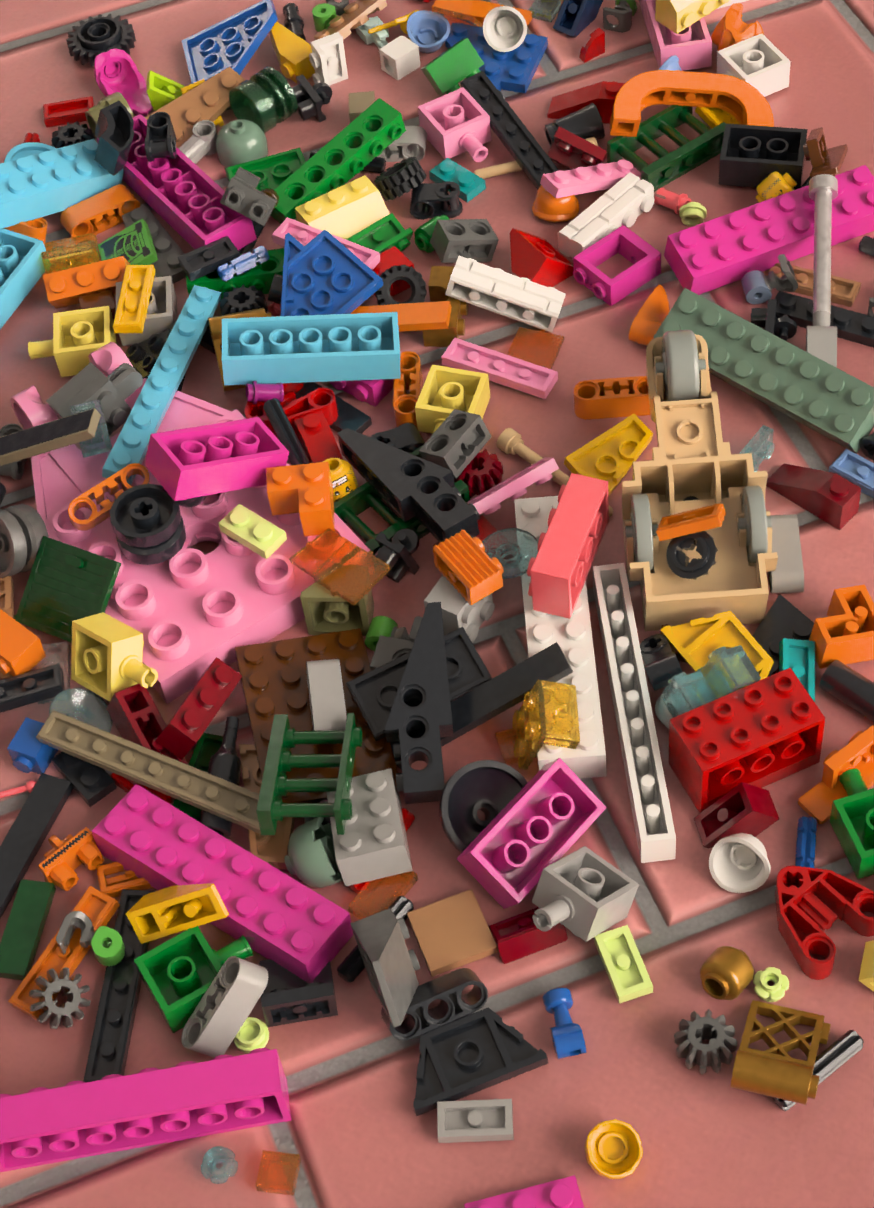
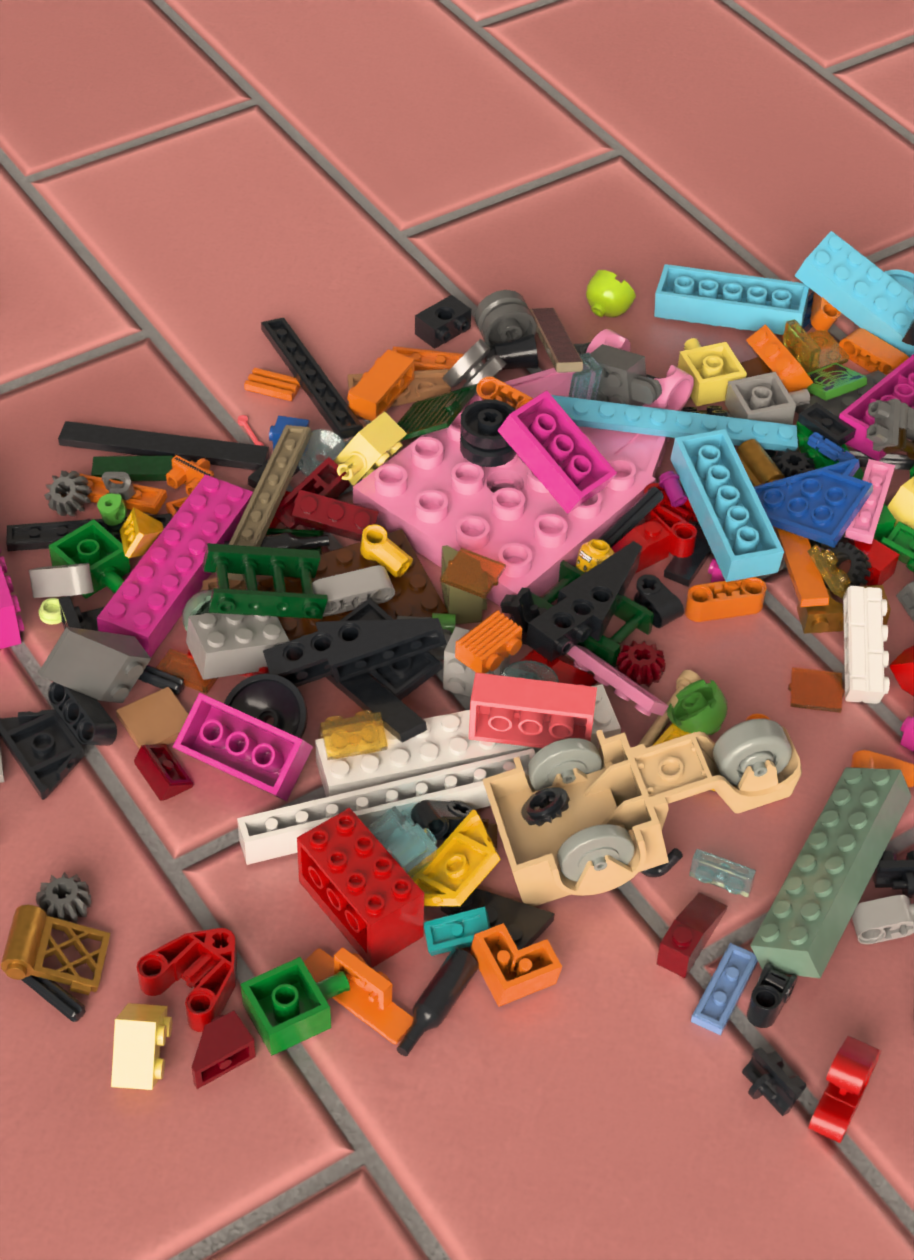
camera: 70 degrees right, 5 degrees down
yellow tile [113,265,155,333] -> none
yellowish green plate [218,504,287,559] -> none
orange brick [266,462,335,537] -> none
clear orange piece [289,528,360,582] -> none
light yellow brick [415,364,490,435] -> none
dark grey brick [419,409,492,479] -> none
bright pink plate [441,338,558,399] -> none
light grey brick [532,846,639,942] -> none
blue leg [542,988,586,1059] -> none
yellowish green plate [594,925,653,1004] -> none
orange tile [656,503,726,541] -> none
dark red slope [694,782,780,848] -> none
pearl gold head [700,946,754,1001] -> none
white helmet [709,833,771,893] -> none
yellowish green plate [753,967,789,1002] -> none
light grey beam [768,514,804,593] -> none
blue axle [795,816,817,868] -> none
none -> yellow piece [360,524,413,577]
none -> bright green cylinder [667,679,728,735]
none -> clear yellow plate [807,544,851,599]

